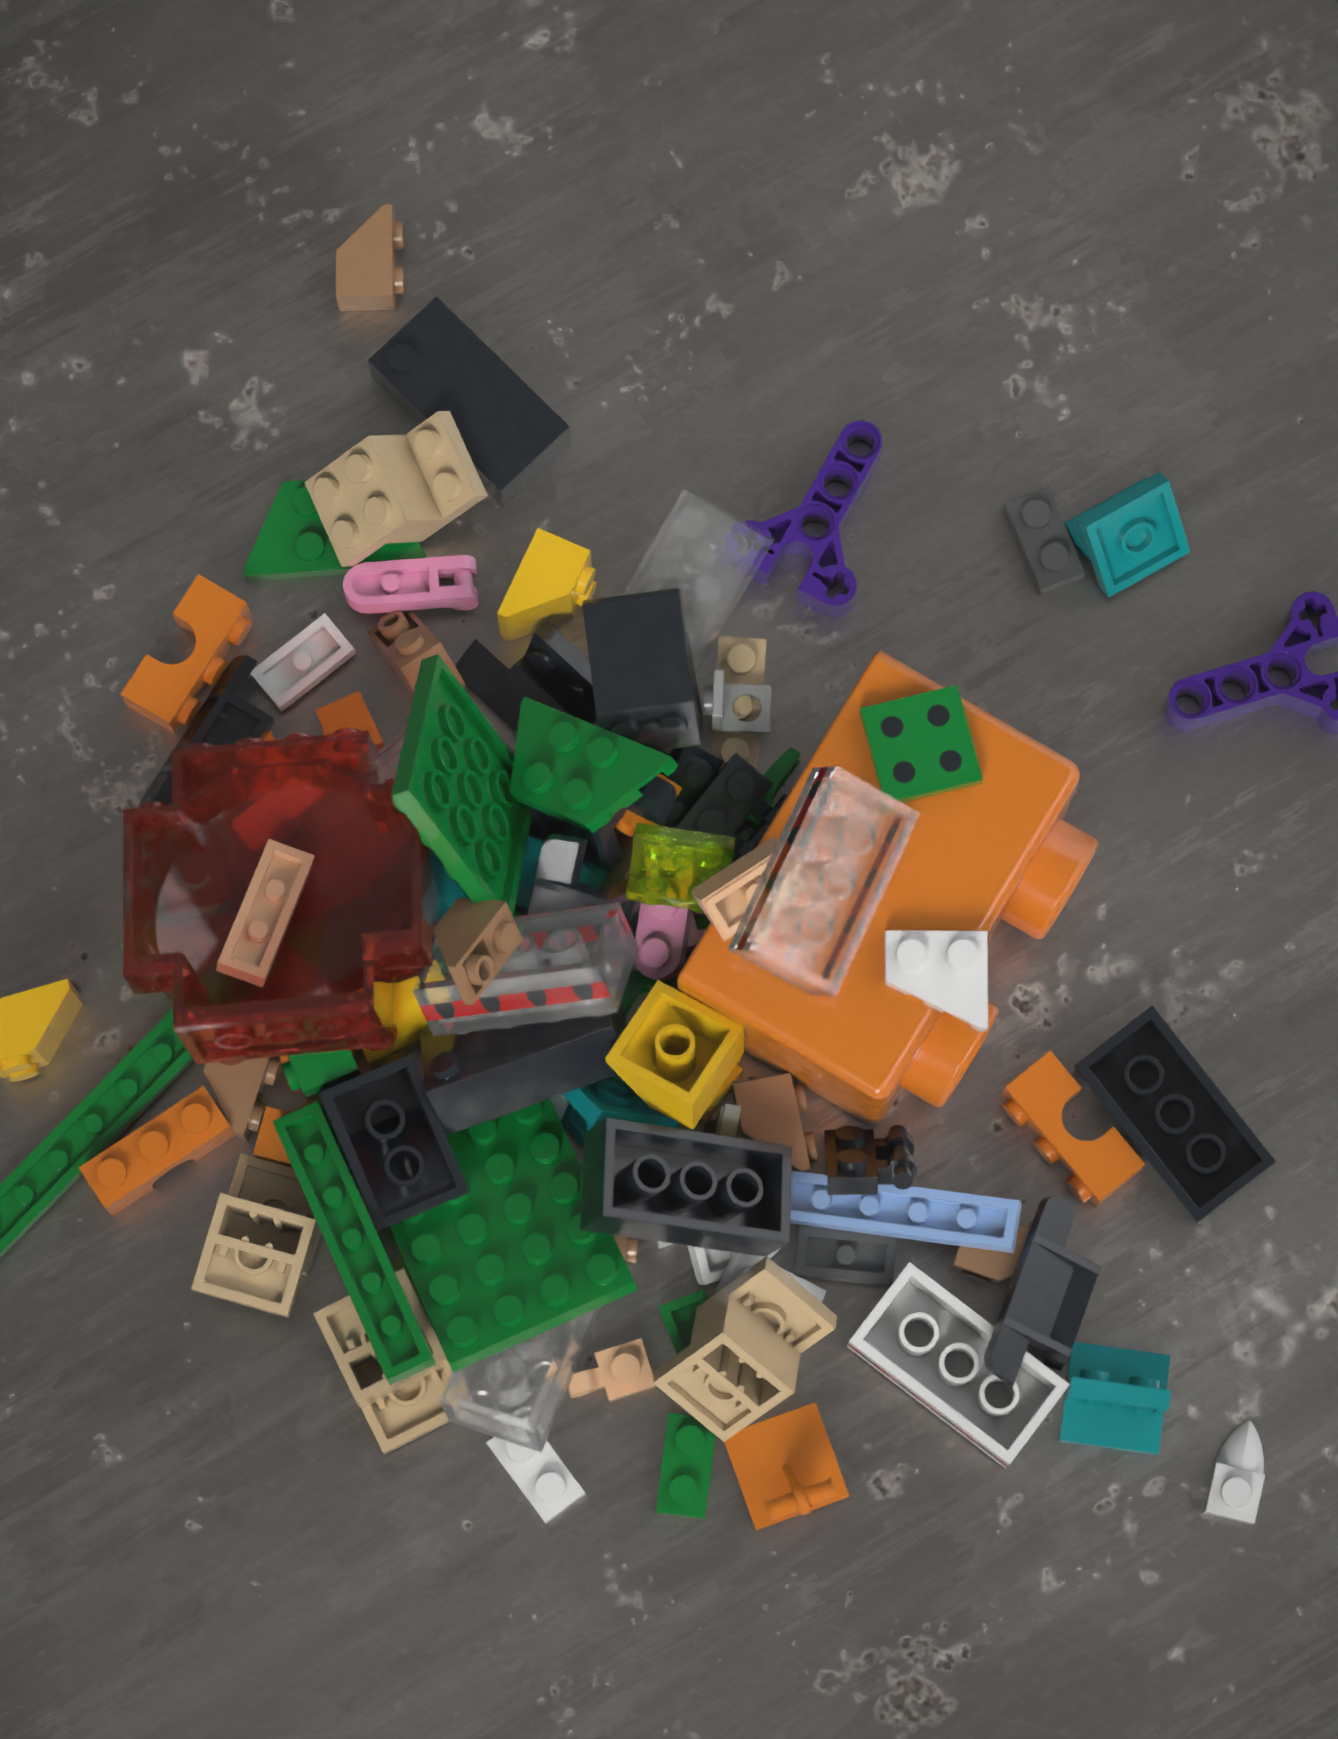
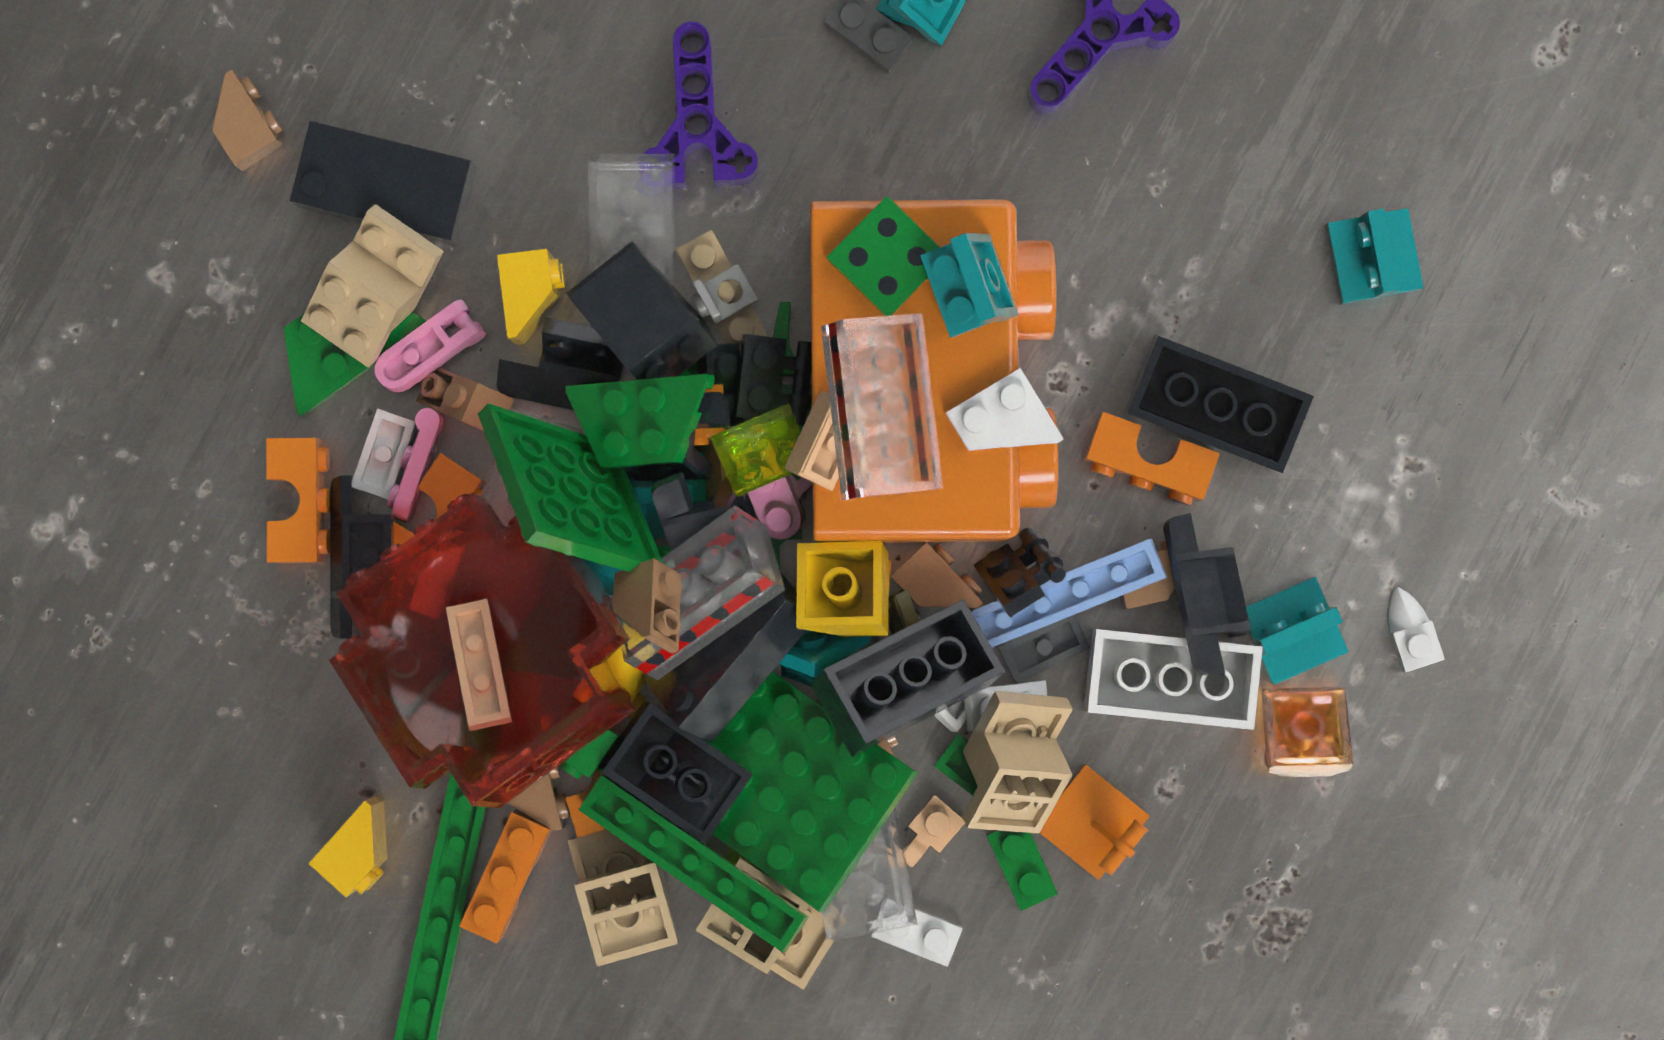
camera: 35 degrees left, 10 degrees up
none -> bright pink plate [387,408,445,523]
none -> teal bracket [920,233,1019,338]
none -> clear orange slope [1262,687,1354,777]

